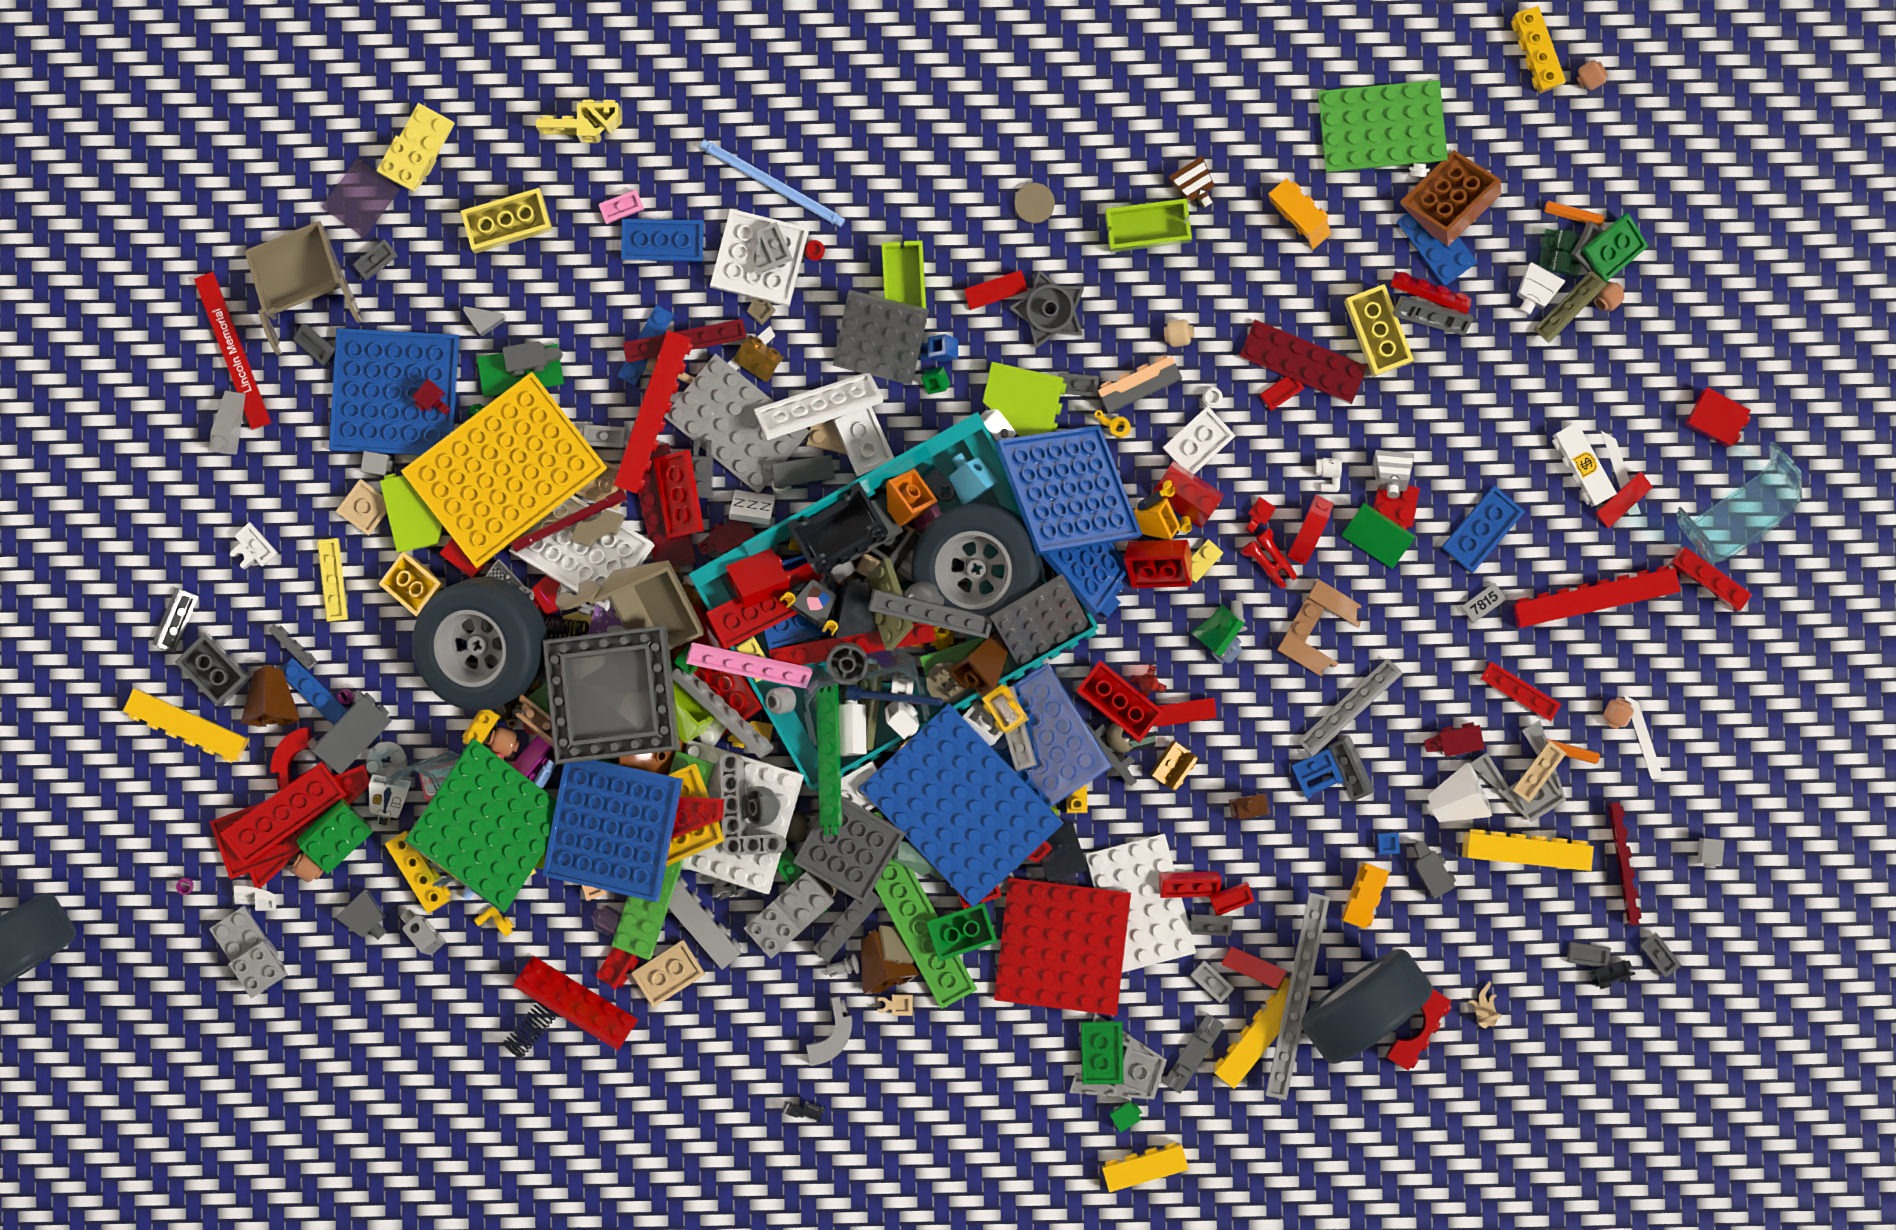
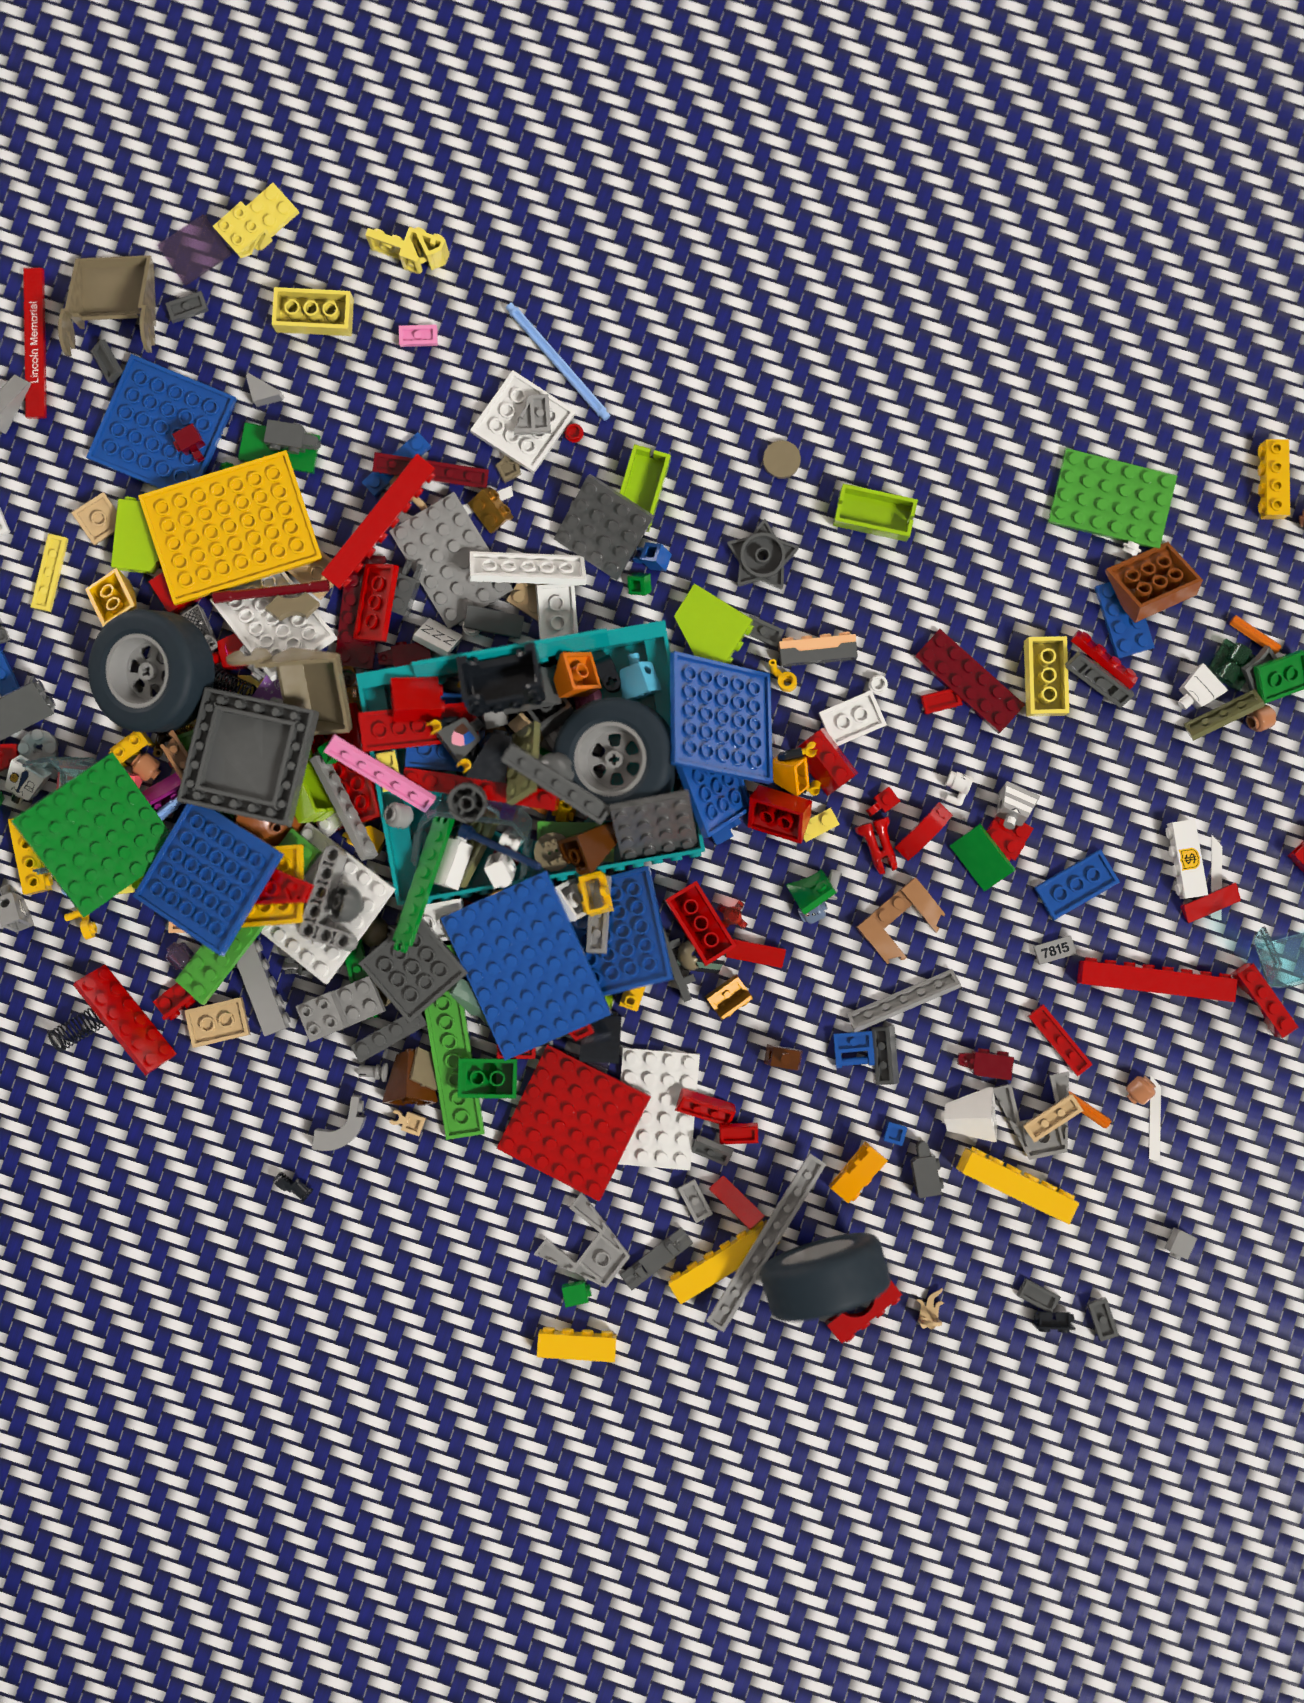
camera: 20 degrees right, 0 degrees up
magenta hinge [337,689,355,705] -> none
light grey brick [361,451,394,476] -> none
light grey plate [578,425,631,449] -> none
blue plate [621,219,704,262] -> none
red slope [964,270,1028,310] -> none
white torso [980,409,1016,443] -> none
green tile [1081,1021,1124,1085] -> none
tan head [1164,319,1195,347] -> none
reddish brown torso [1168,156,1215,209] -> none
light orange wedge [1268,178,1331,250] -> none
dark red plate [1608,802,1642,926] -> none

